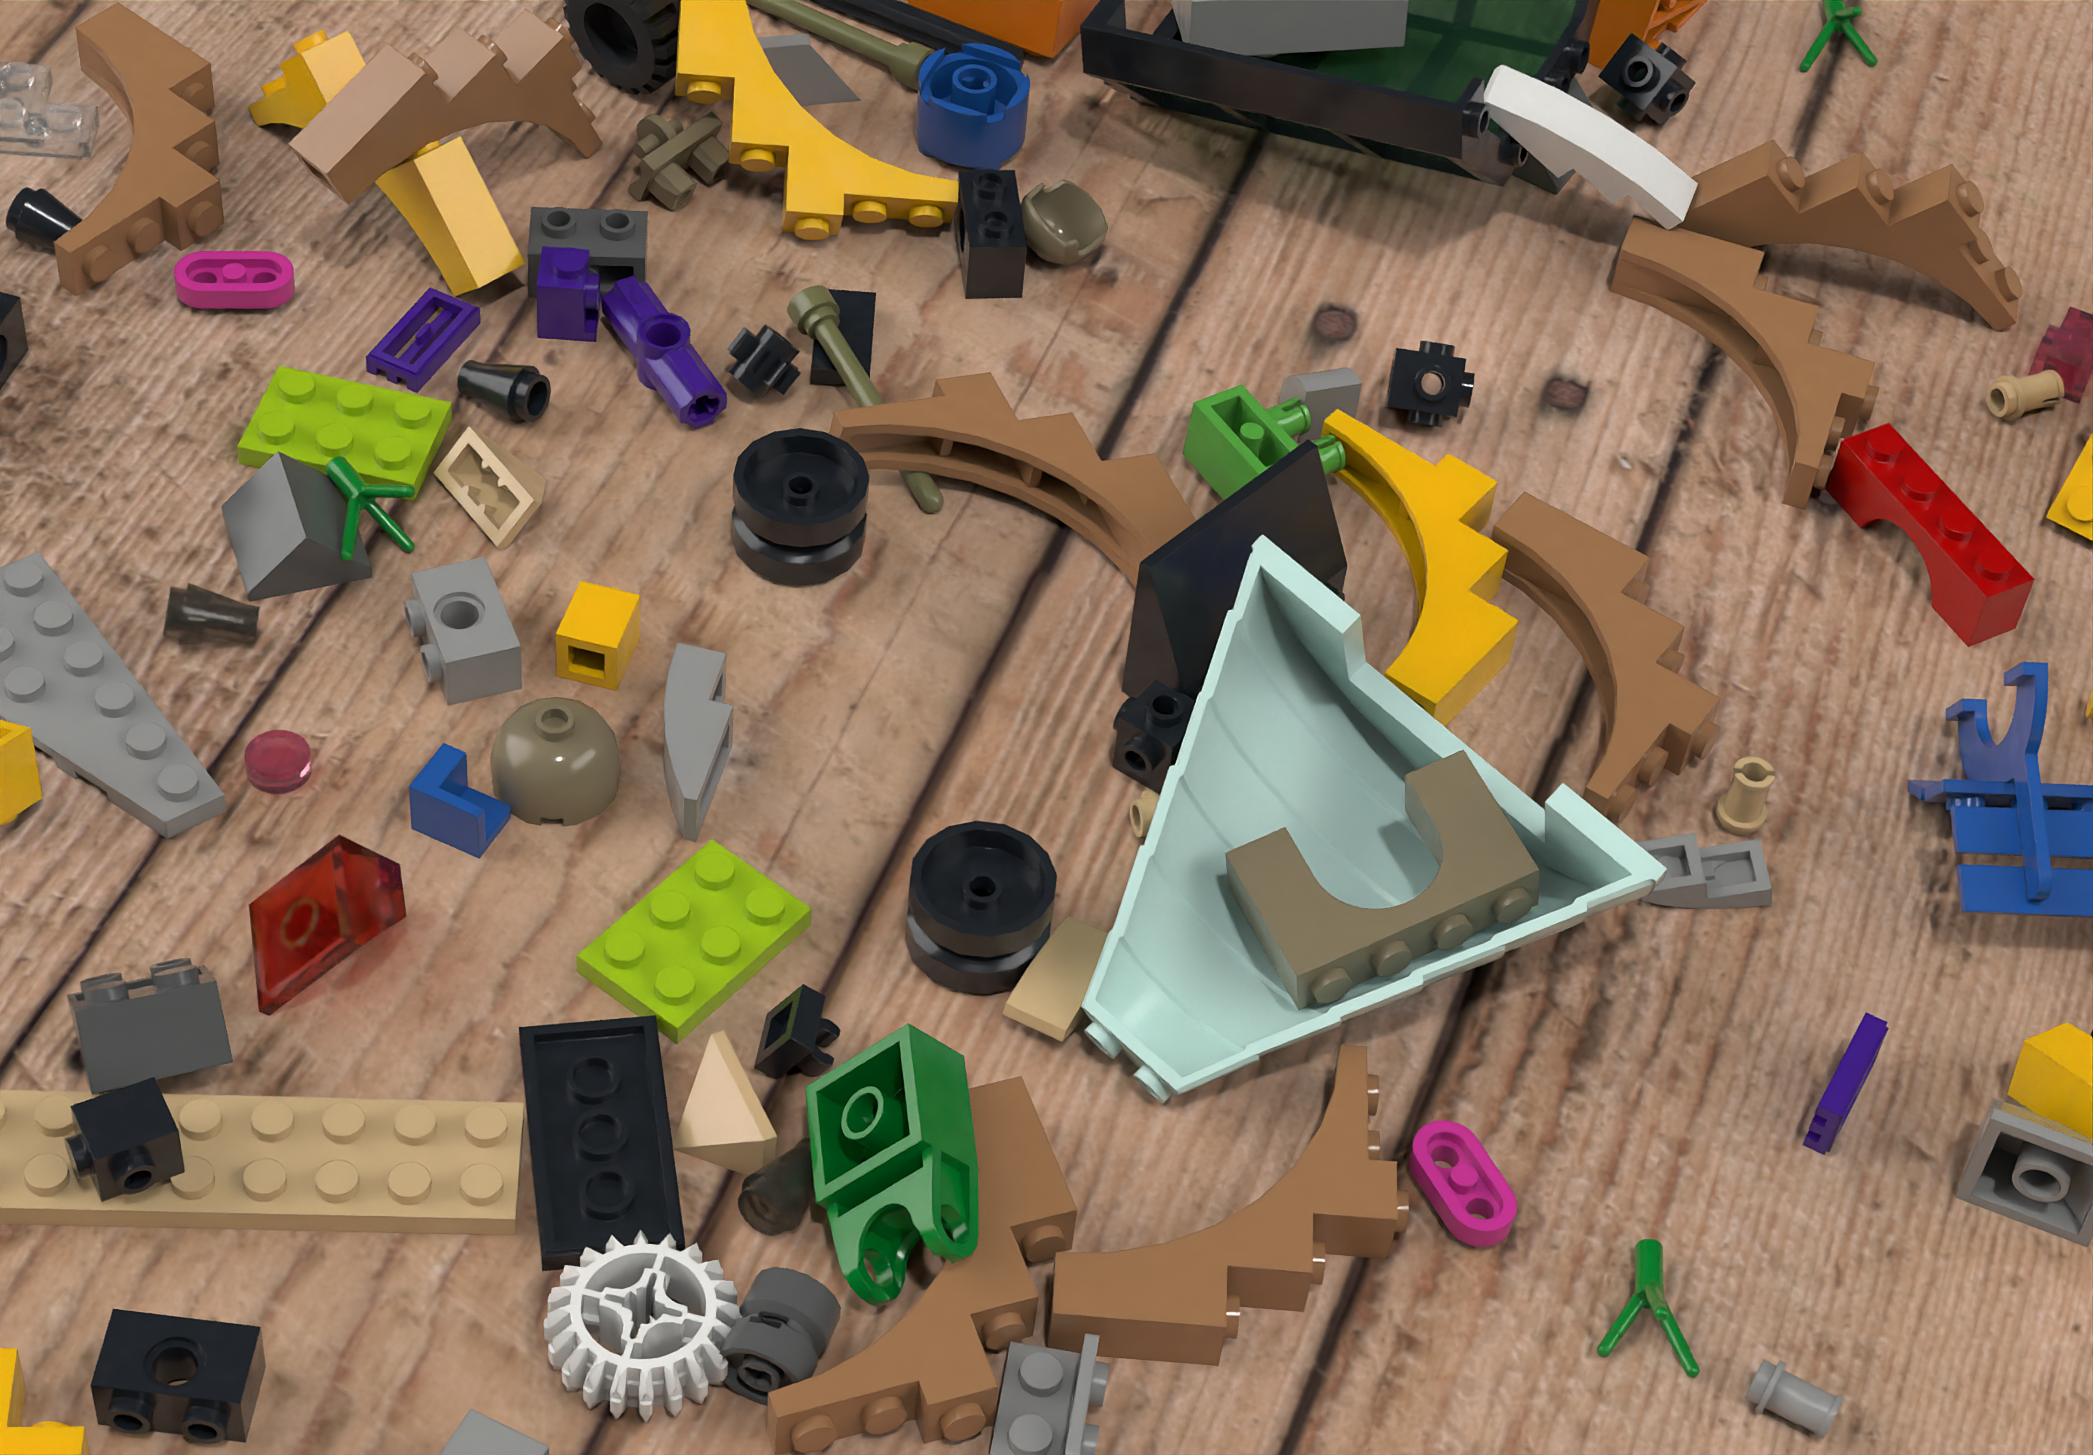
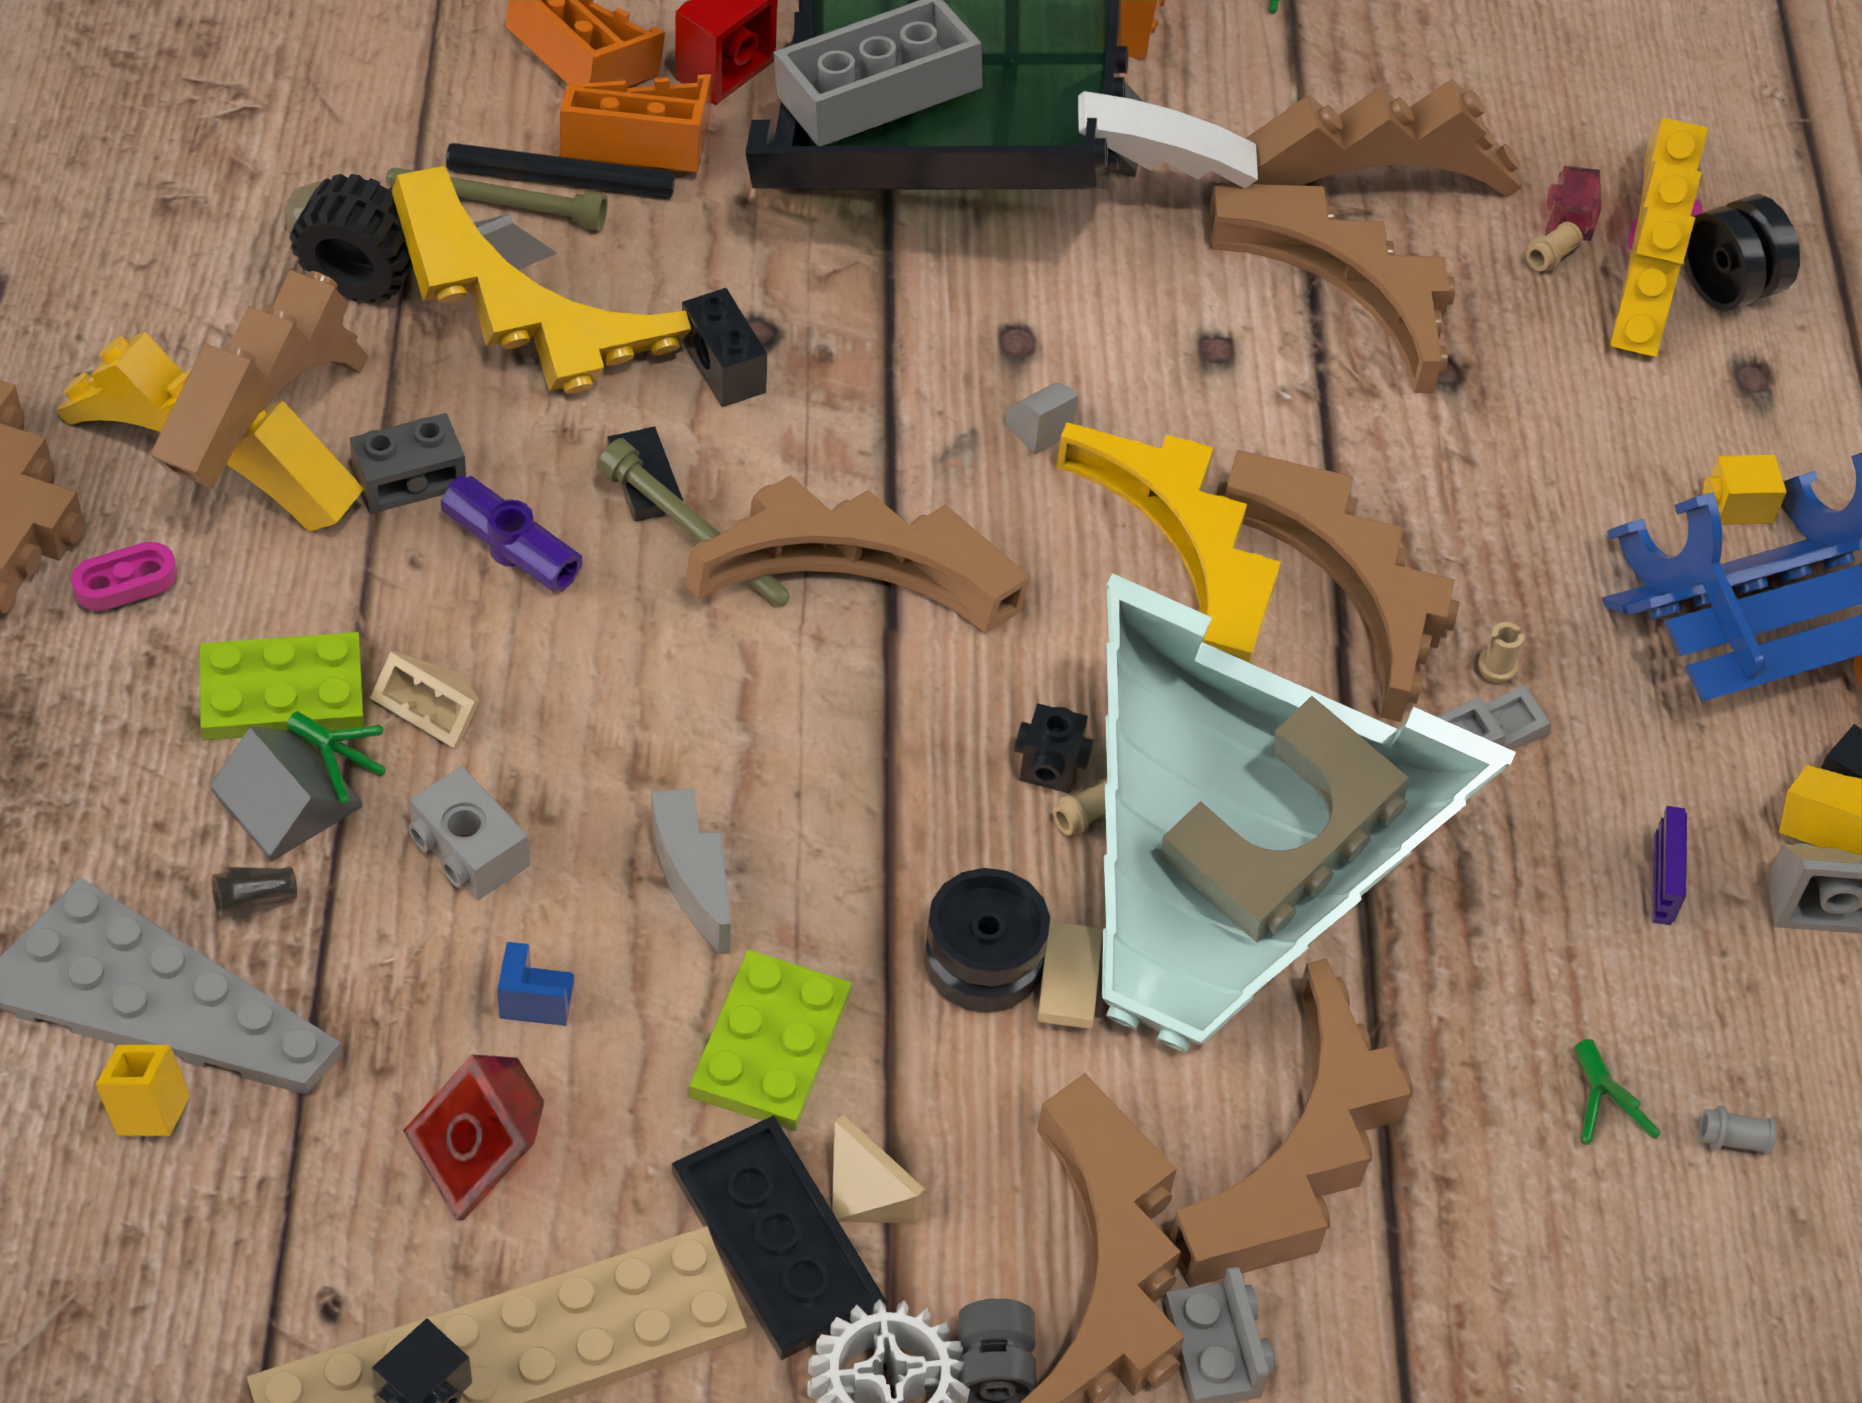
camera: 20 degrees left, 5 degrees up
dark grey slope [67,958,233,1094] -> none
clear pink tile [244,730,312,794] -> none
dark purple tile [366,287,481,393] -> none
black cone [457,360,551,424] -> none
dark tan cylinder [490,697,621,826] -> none
dark purple brick [536,246,602,342] -> none
yellow brick [556,581,641,691] -> none
dark tan hips [628,111,731,211] -> none
black gear [727,324,801,398] -> none
black wheel [731,428,870,585] -> none
clear smoke cone [738,1138,815,1236] -> none
black tile [754,984,841,1080] -> none
green brick [805,1023,979,1307] -> none
blue brick [915,43,1030,170] -> none
dark tan hair [1020,179,1108,265] -> none
black slope [1122,439,1348,702] -> none
bright green brick [1182,384,1346,500] -> none
black brick [1385,341,1475,428] -> none
dark pink plate [1409,1120,1517,1247] -> none
black brick [1598,33,1696,126] -> none
red arch [1826,423,2035,647] -> none

